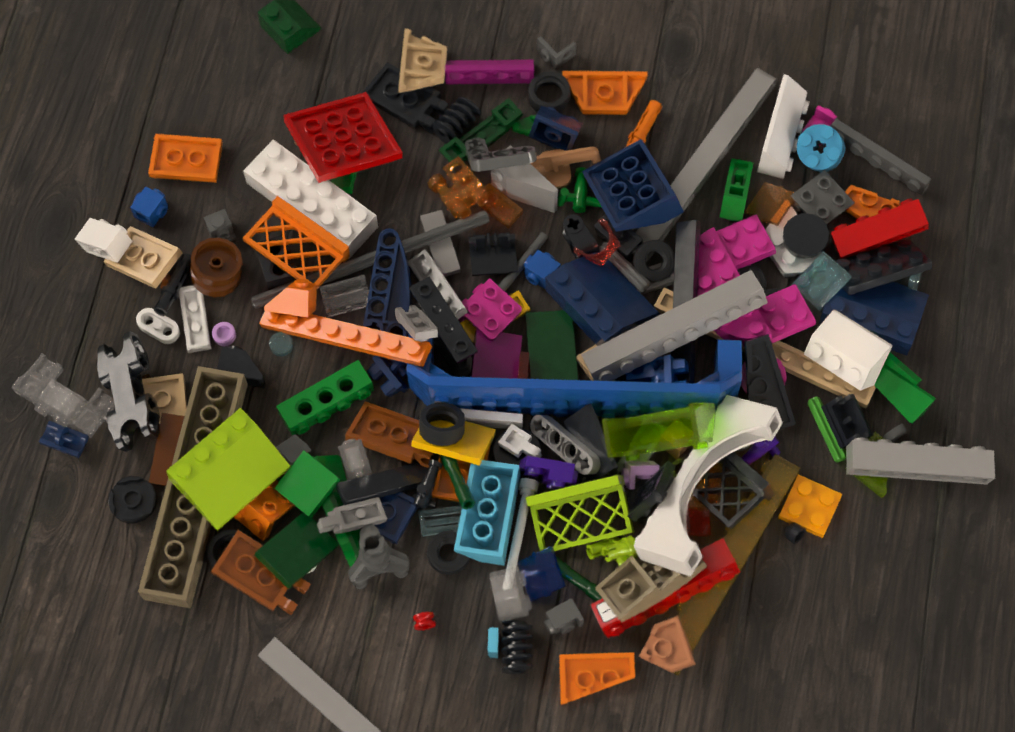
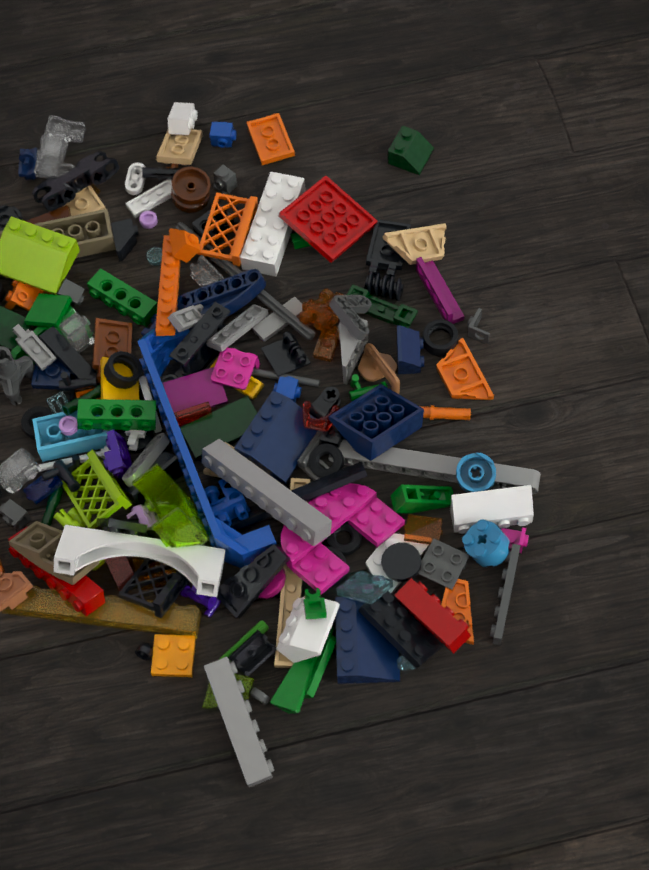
camera: 70 degrees right, 5 degrees down
none -> black piece [41,455,80,492]
none -> lavender tile [59,416,78,436]
none -> green brick [77,399,156,431]
none -> green plate [303,588,327,619]
none -> dark azure brick [456,453,496,493]

